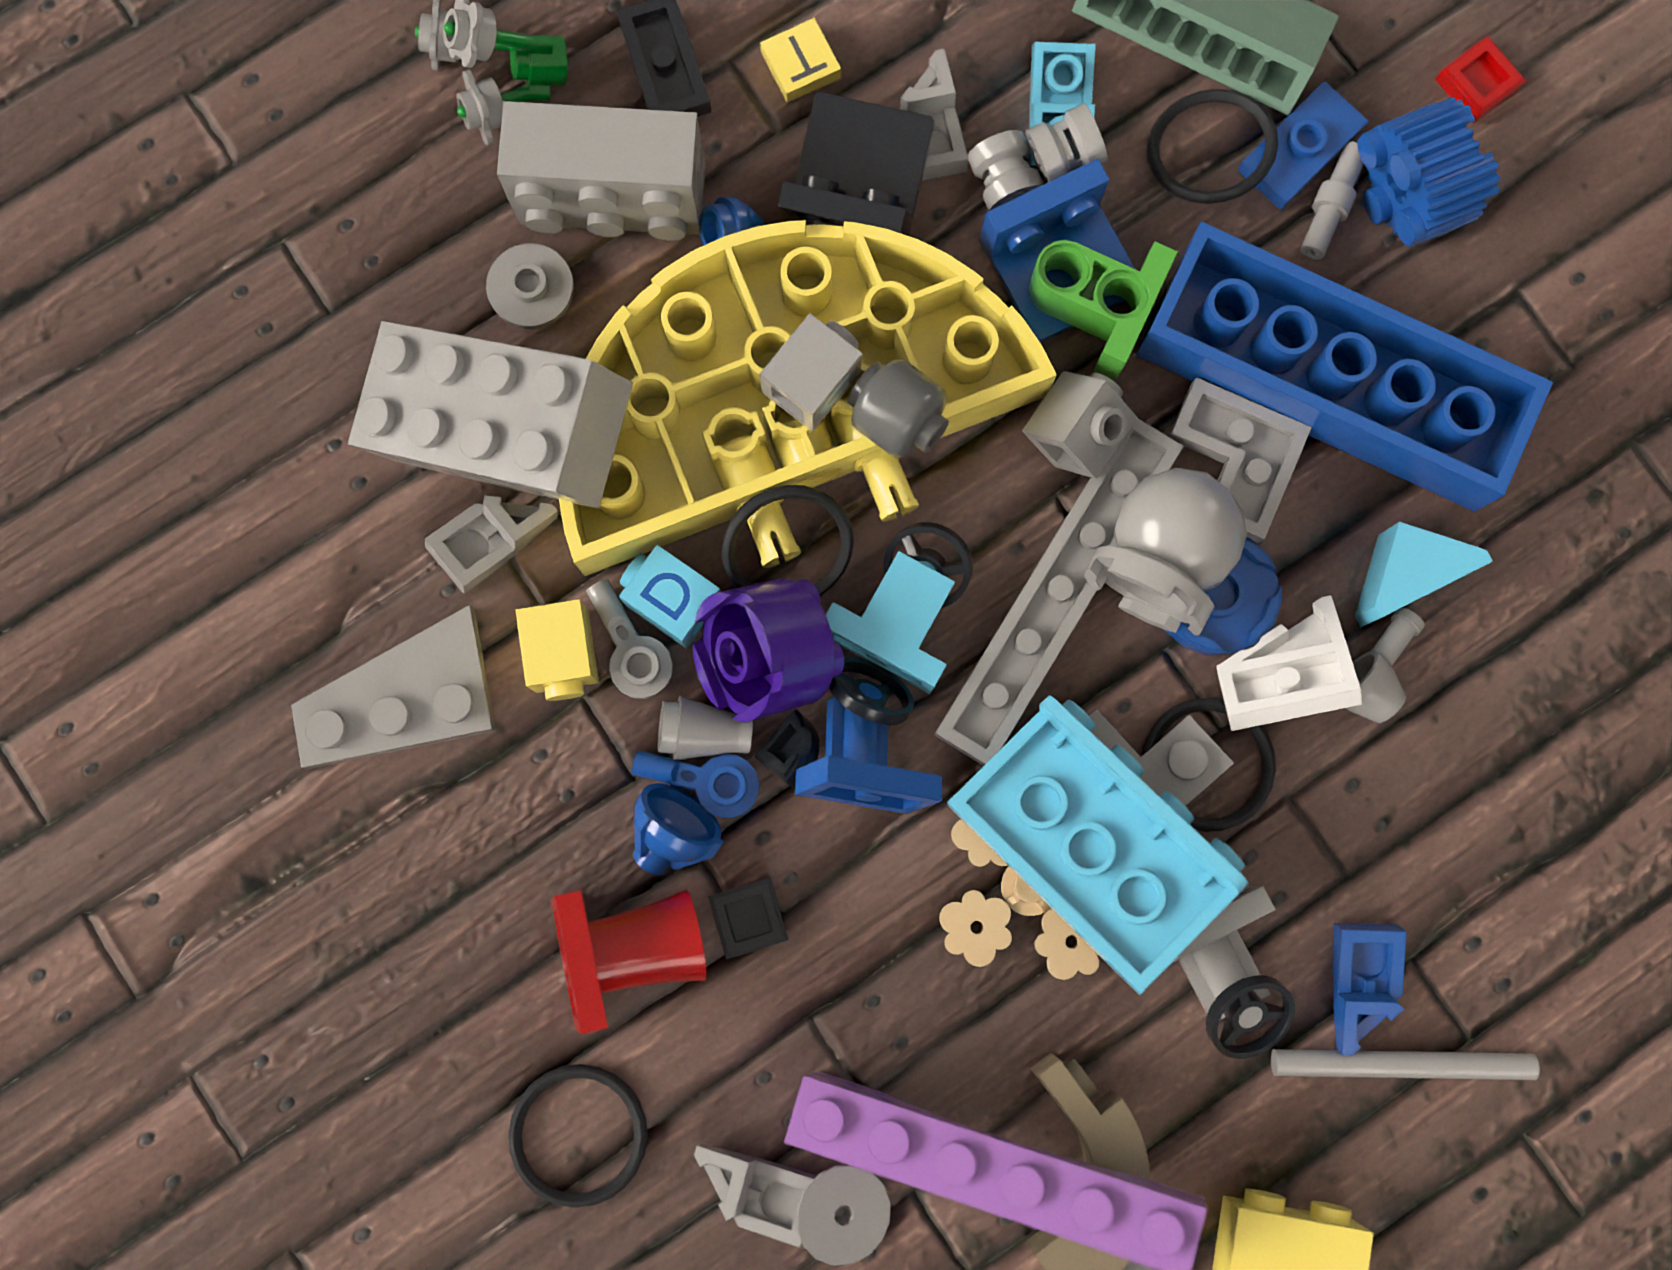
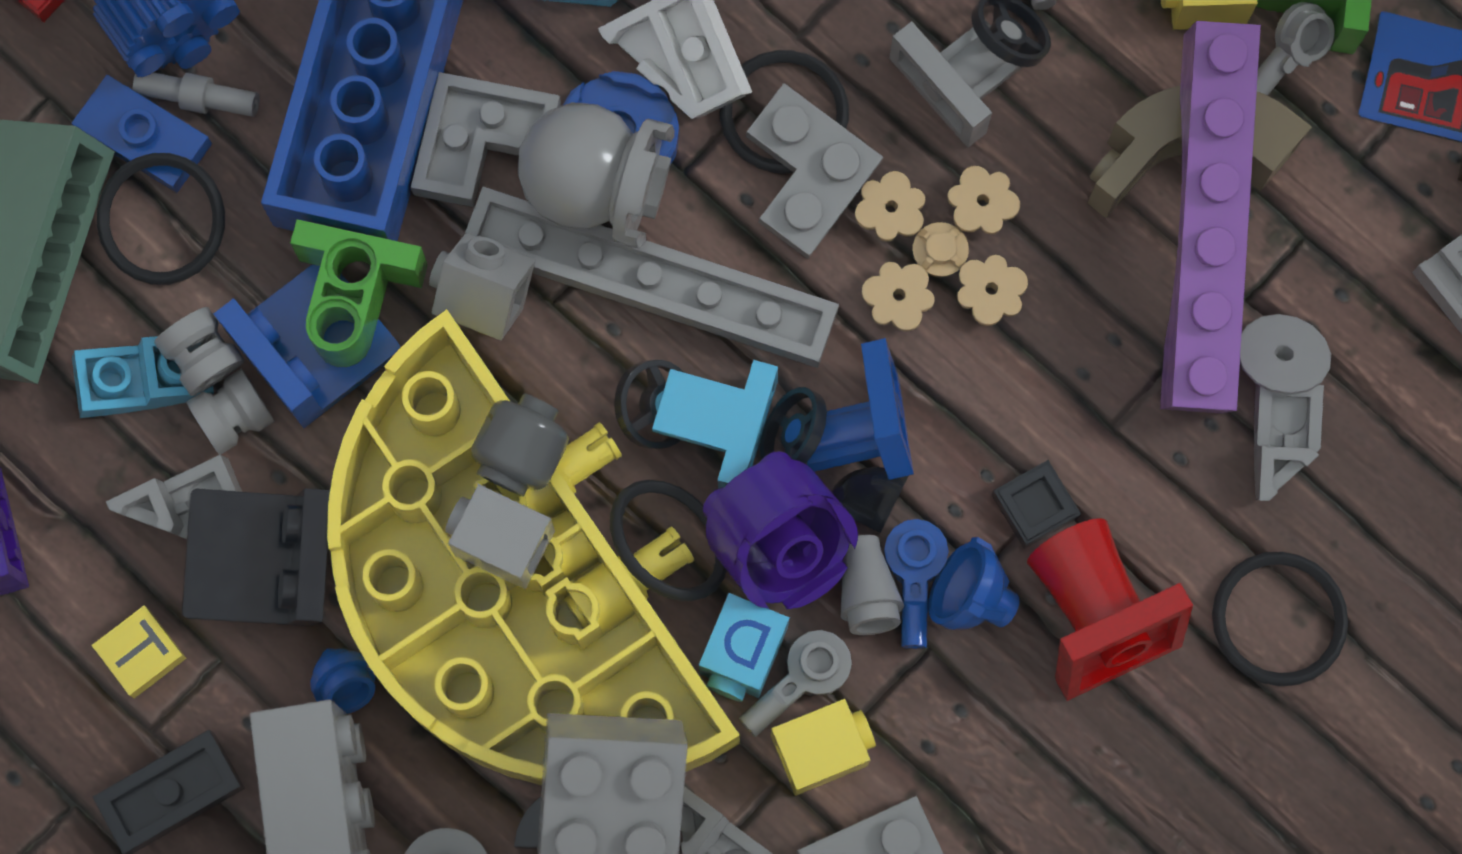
camera: 100 degrees left, 5 degrees down
medium azure bracket [947,695,1248,995] -> none

